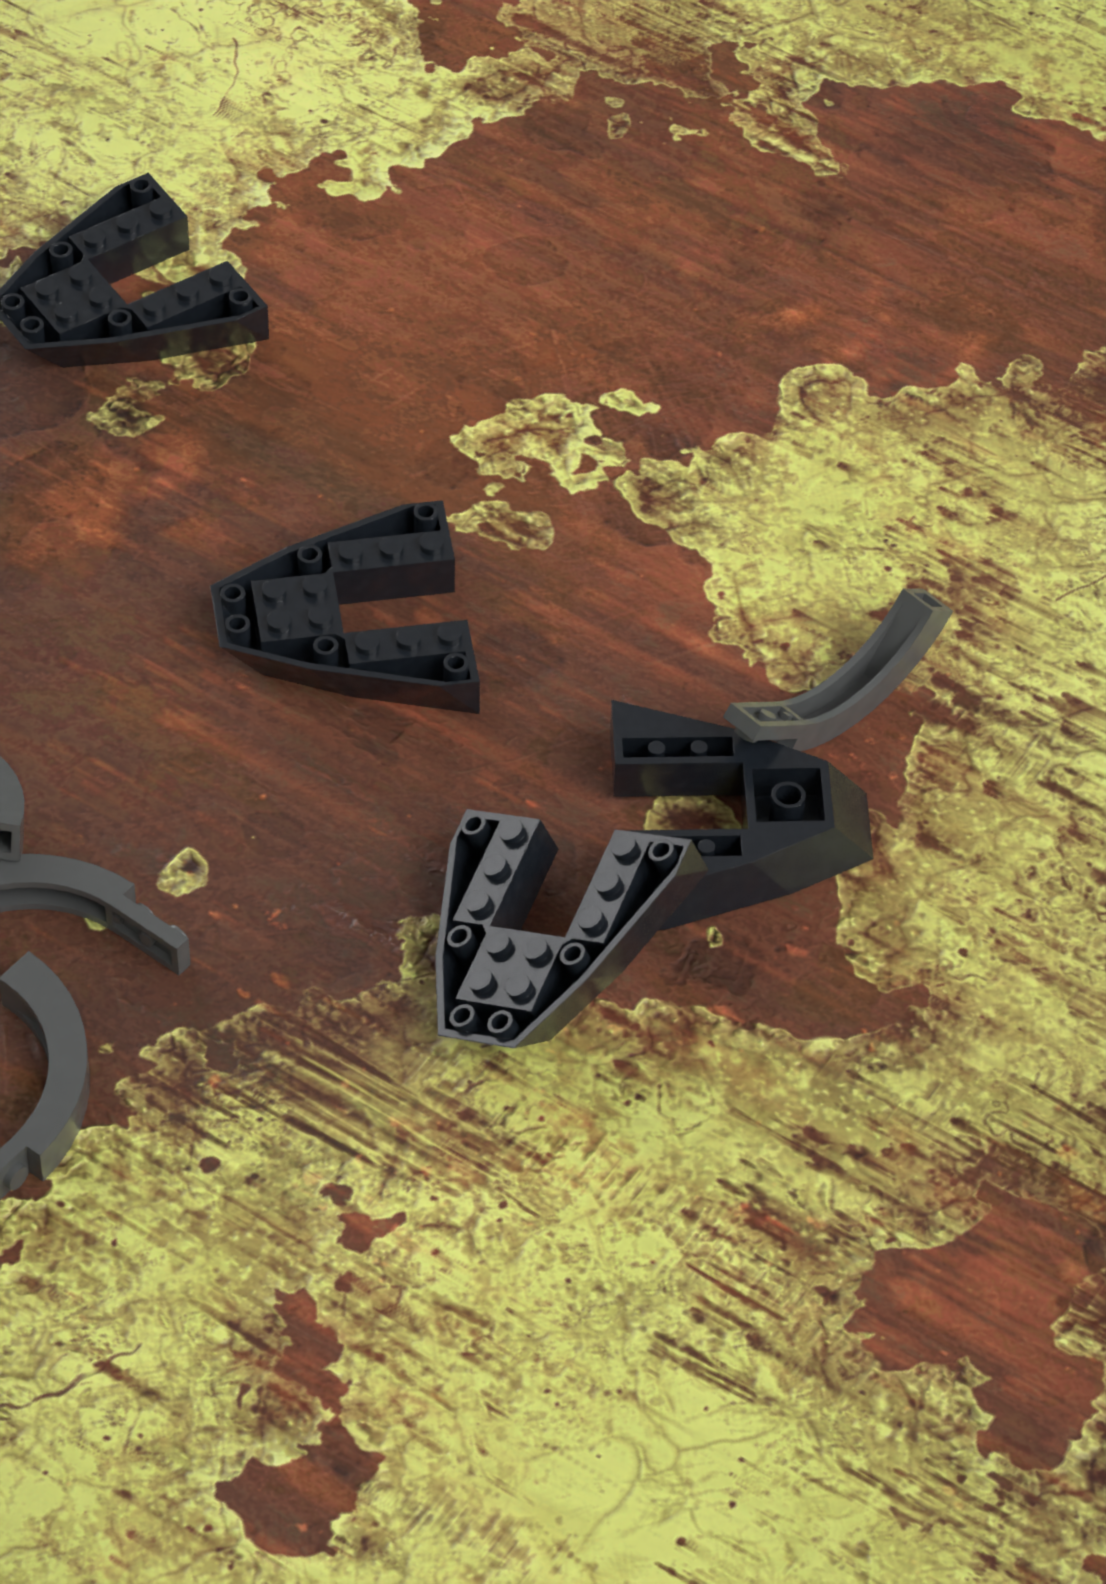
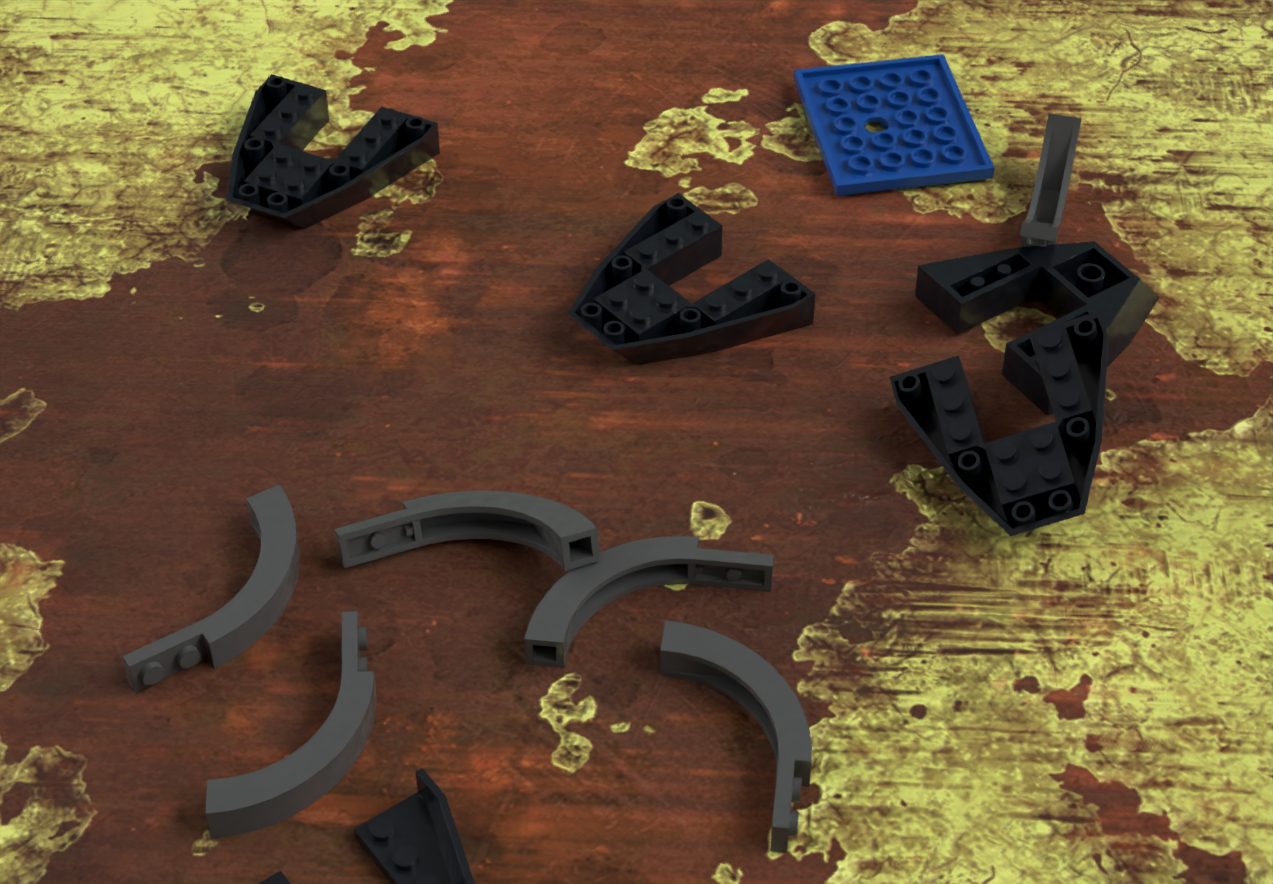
camera: 30 degrees left, 5 degrees down
none -> blue plate [794,54,994,196]

